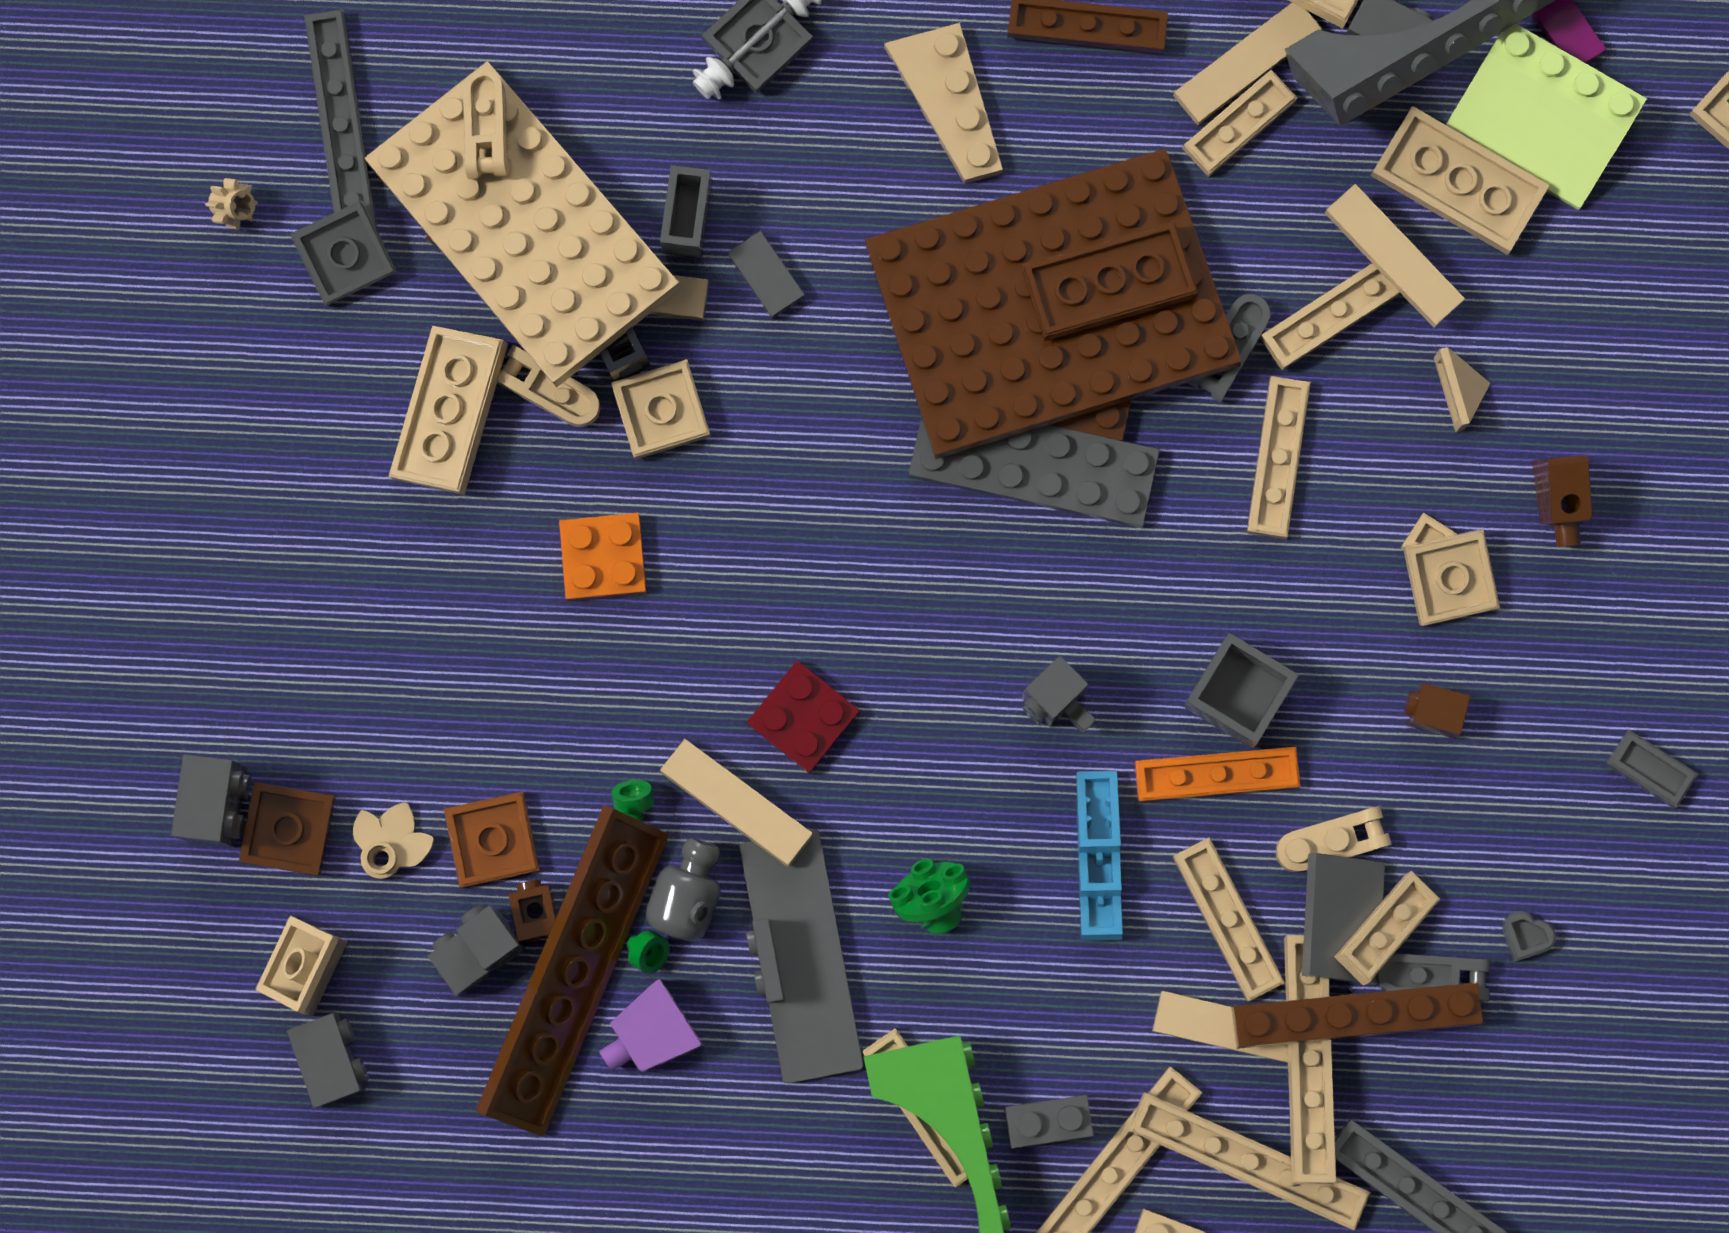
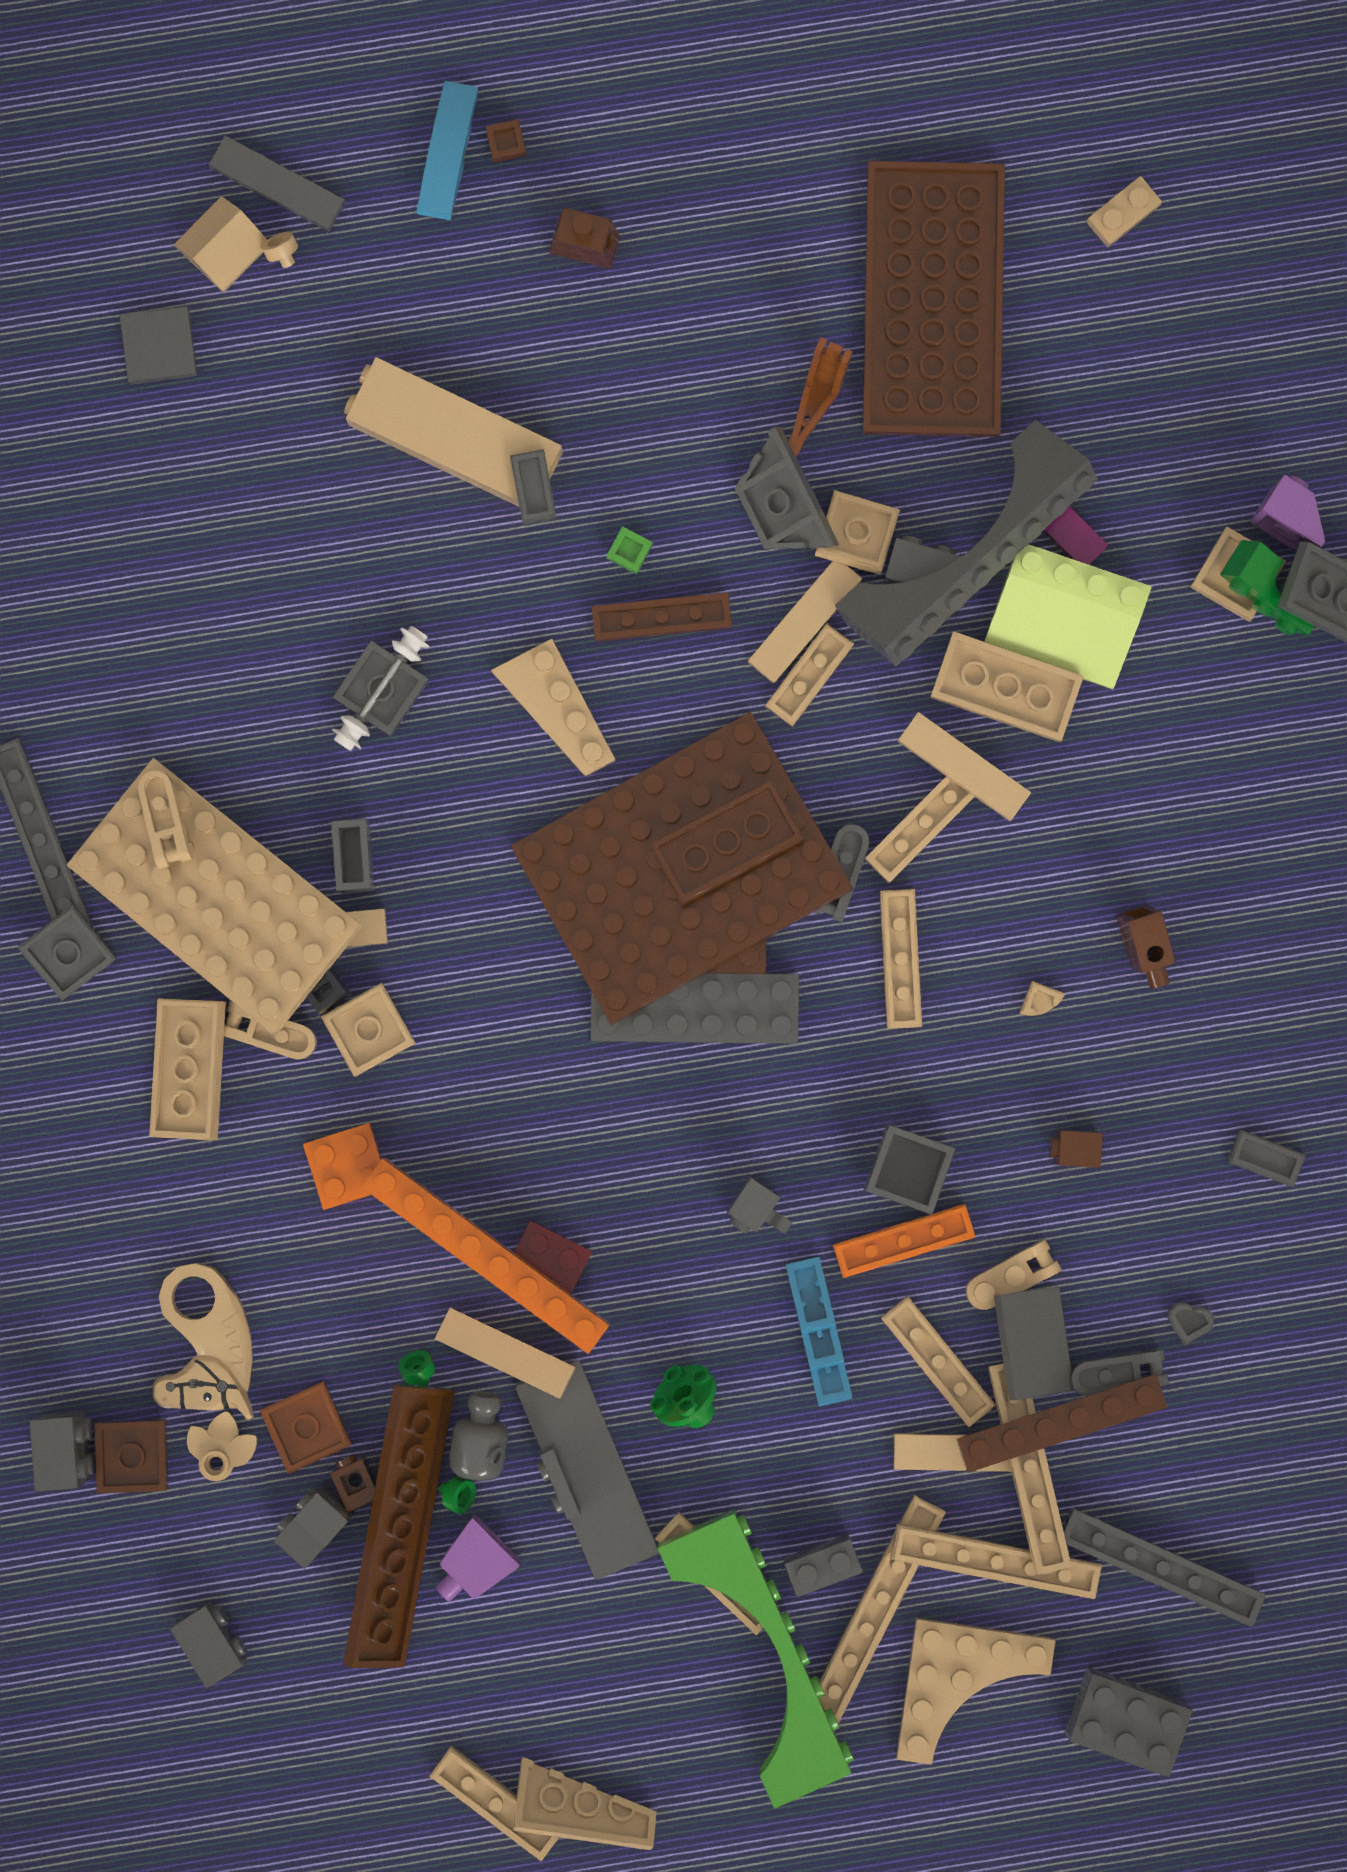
camera: 15 degrees left, 5 degrees up
tan slope [255,916,348,1016] -> none
dark grey tile [728,231,805,319] -> none
tan tile [1334,871,1440,986] -> none
tan tile [1403,529,1500,626] -> none
tan slope [1434,347,1490,433] -> none
none -> tan animal [152,1262,254,1420]
none -> orange brick [361,1158,610,1354]

